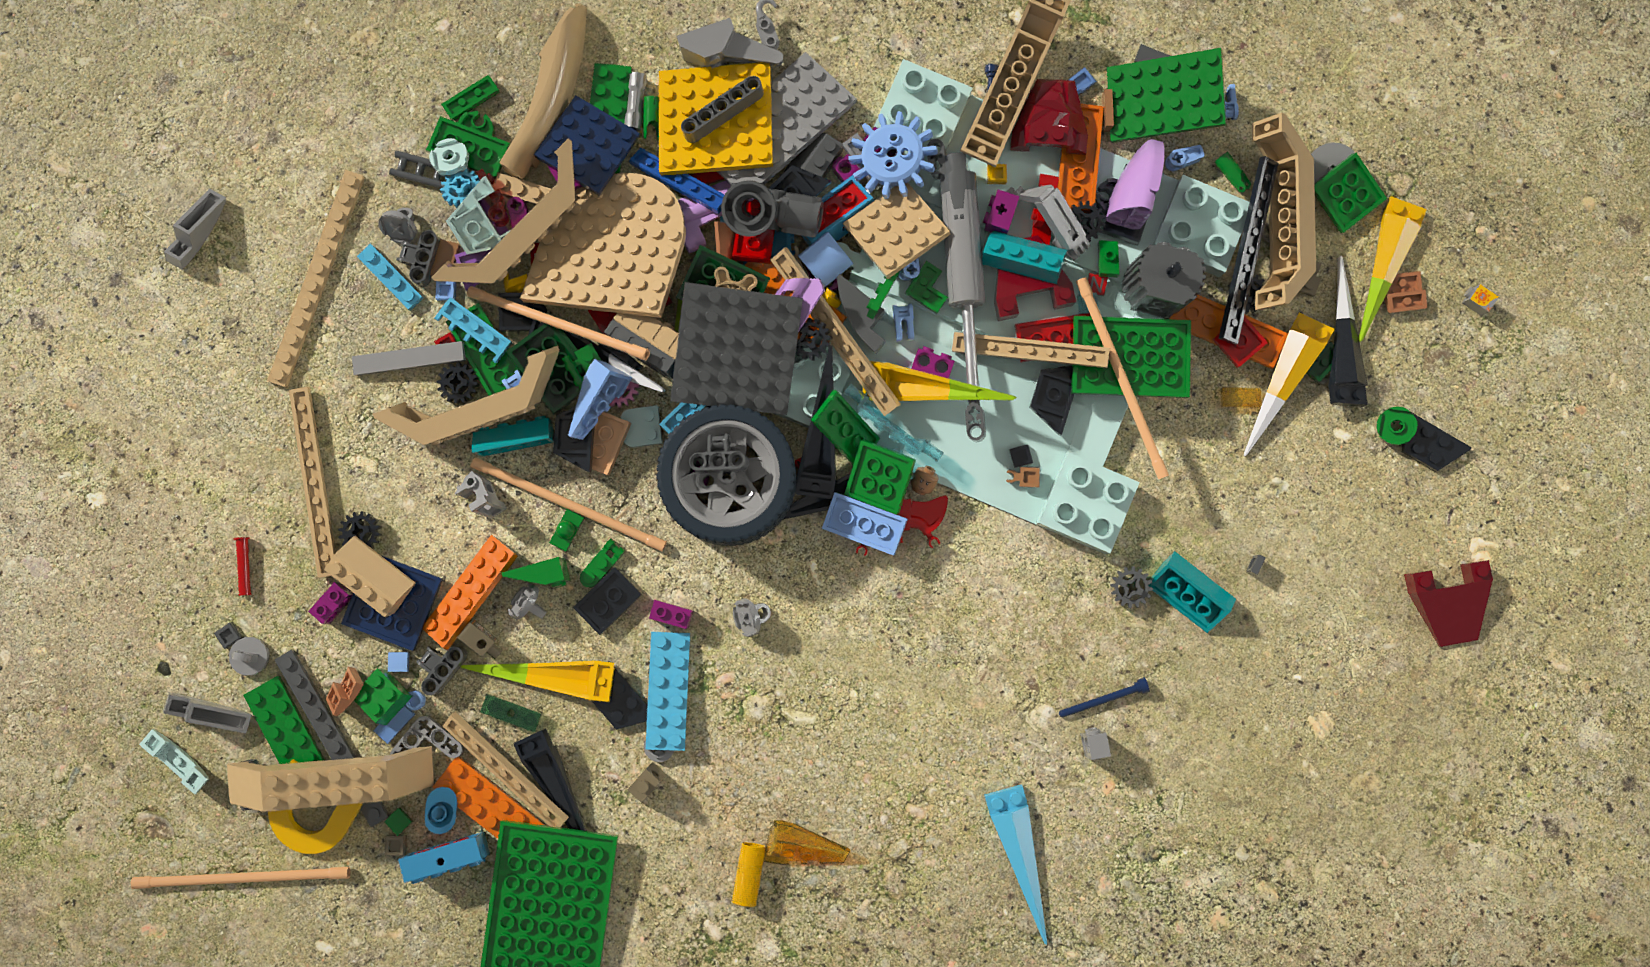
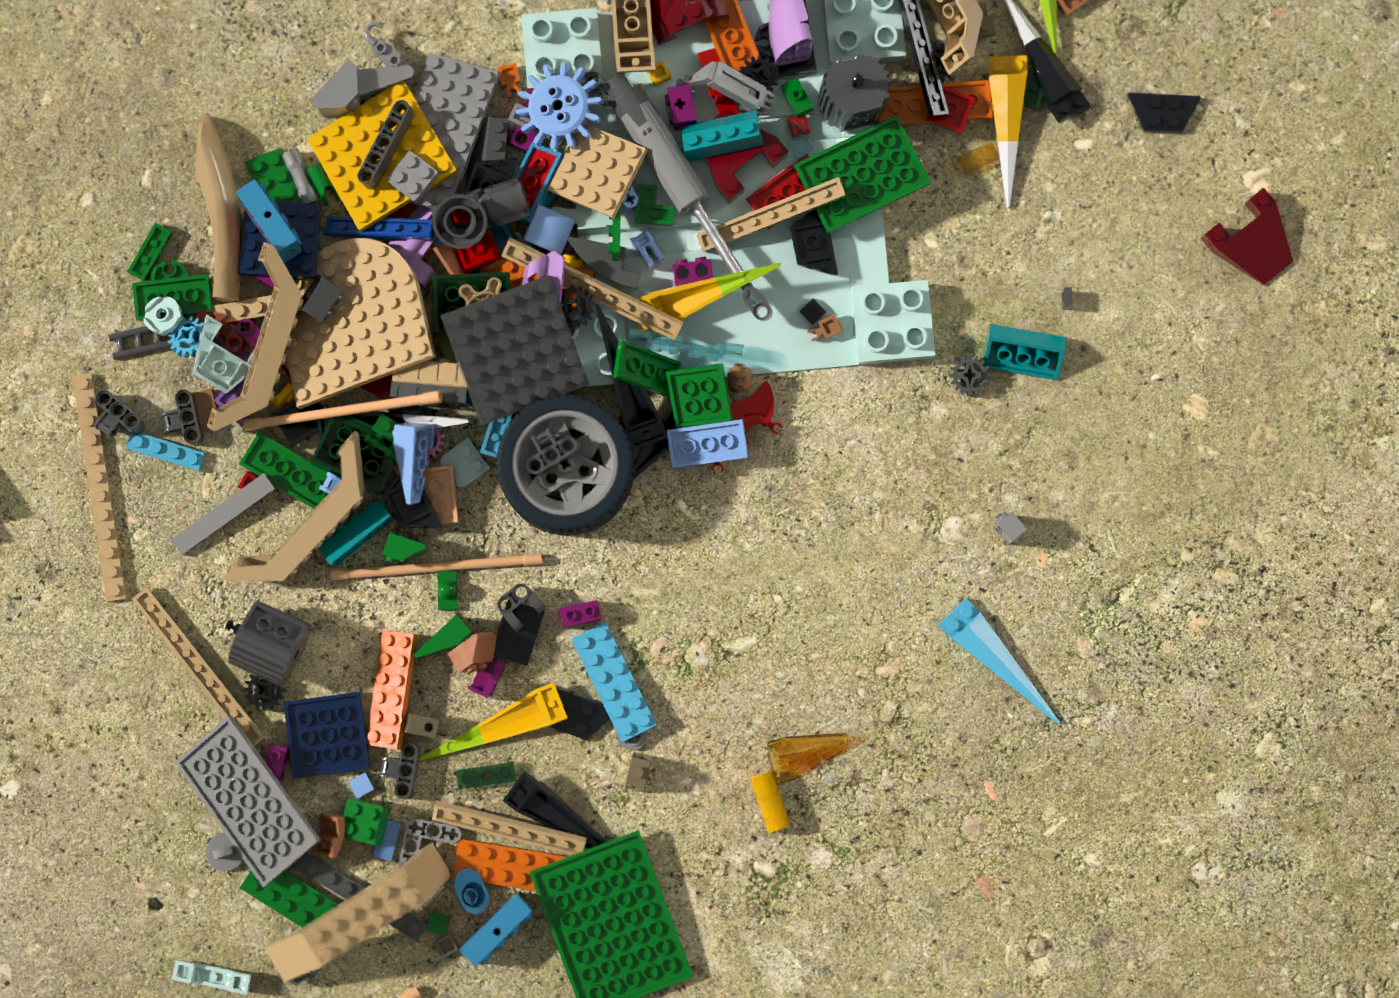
camera: 30 degrees left, 0 degrees up
light grey slope [163,692,252,734] -> none
dark grey tile [214,622,243,649] -> none
red pin [234,537,251,596] -> none
yellow piece [268,759,363,854] -> none
tan slope [324,536,416,617] -> none
light grey tile [378,208,417,244] -> none
light blue tile [405,691,426,711] -> none
light blue tile [435,281,456,301] -> none
medium azure hinge [435,297,512,363] -> none
black gear [436,362,480,405] -> none
light grey tile [455,471,507,519] -> none
light grey tile [508,583,547,620] -> none
green plate [580,538,626,588] -> none
light grey tile [733,598,771,637] -> none
dark blue piece [1059,677,1150,718] -> none
light nougat piece [1076,277,1169,480] -> none
green plate [1376,406,1417,445] -> none
none -> dark grey piece [94,390,145,439]
none -> light grey plate [175,715,321,887]
none -> dark grey piece [225,600,311,687]
none -> dark azure brick [235,179,302,263]
none -> dark grey slope [301,273,343,322]
none -> green slope [382,532,430,565]
none -> light grey plate [386,150,440,203]
none -> nougat slope [448,631,498,674]
none -> magenta panel [467,658,506,699]
none -> orange plate [497,63,521,99]
none -> dark grey piece [497,583,546,632]

